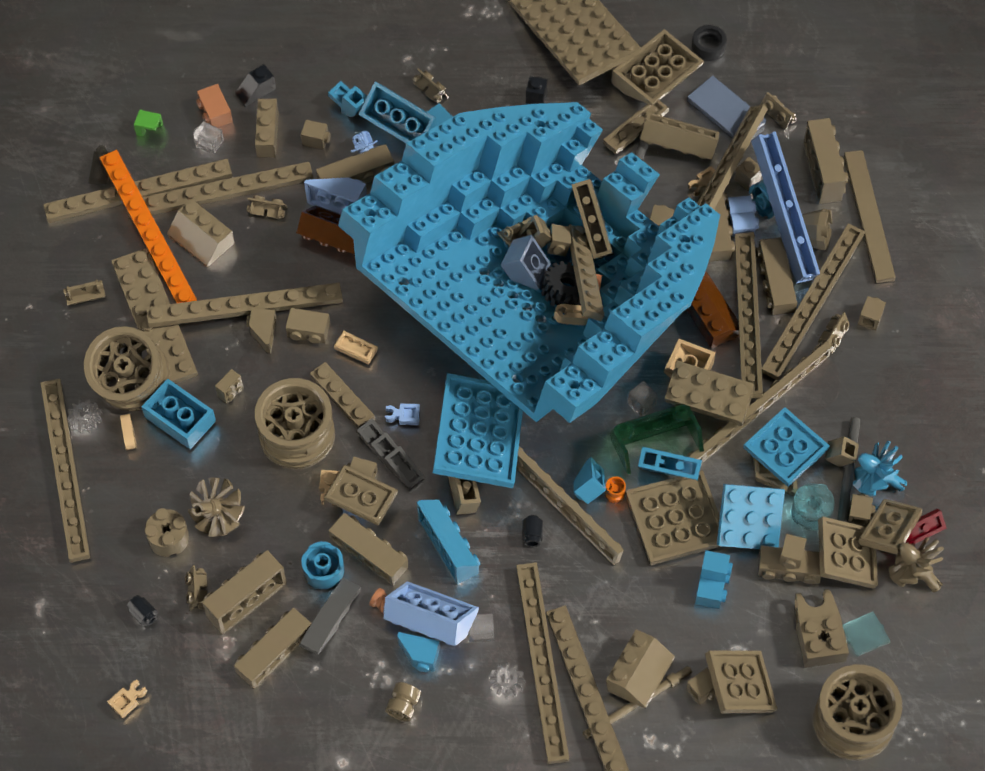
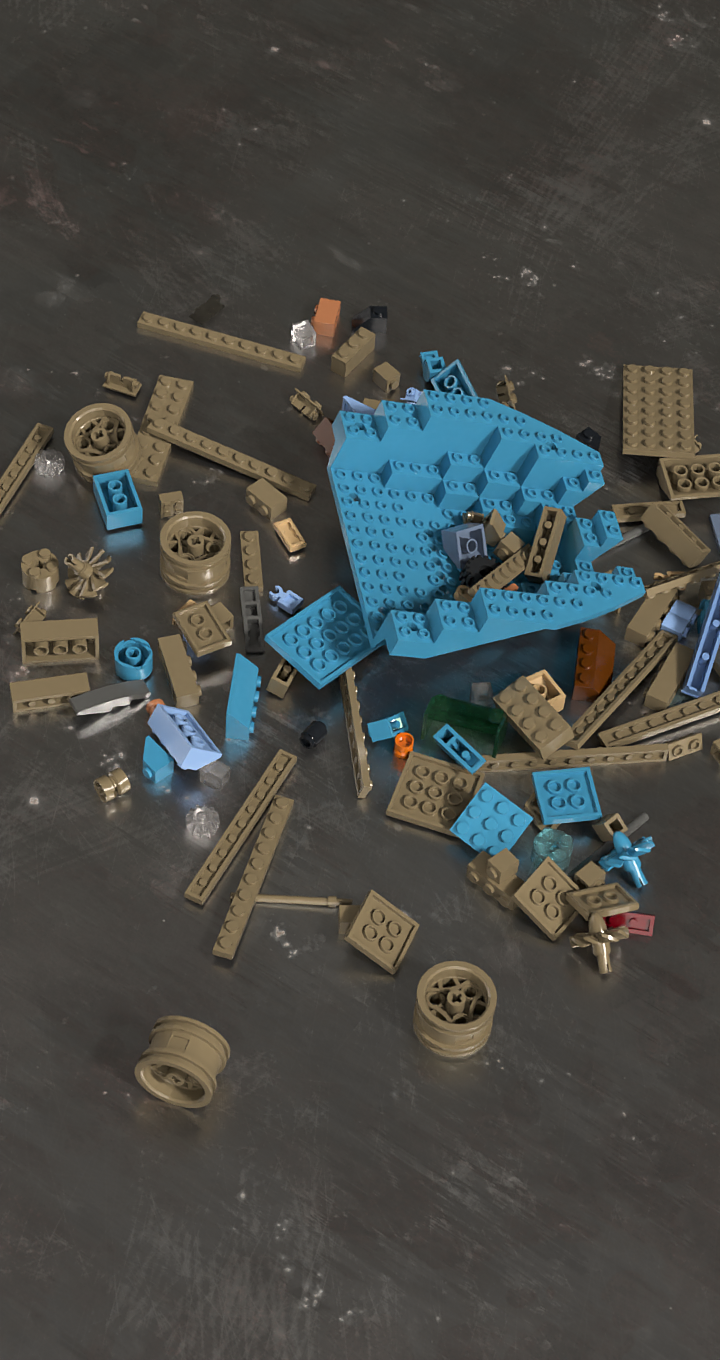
camera: 30 degrees right, 10 degrees down
orange plate [100,149,197,303] -> none
tan beam [120,414,136,450] -> none
dark tan plate [126,161,314,220] -> none
bright green panel [134,110,163,137] -> none
dark tan slope [167,199,234,268] -> none
dark tan slope [246,308,277,354] -> none
dark tan slope [606,629,675,709] -> none
dark azure brick [695,550,733,609] -> none
dark tan brick [795,589,849,668] -> none
clear light blue piece [843,612,890,657] -> none

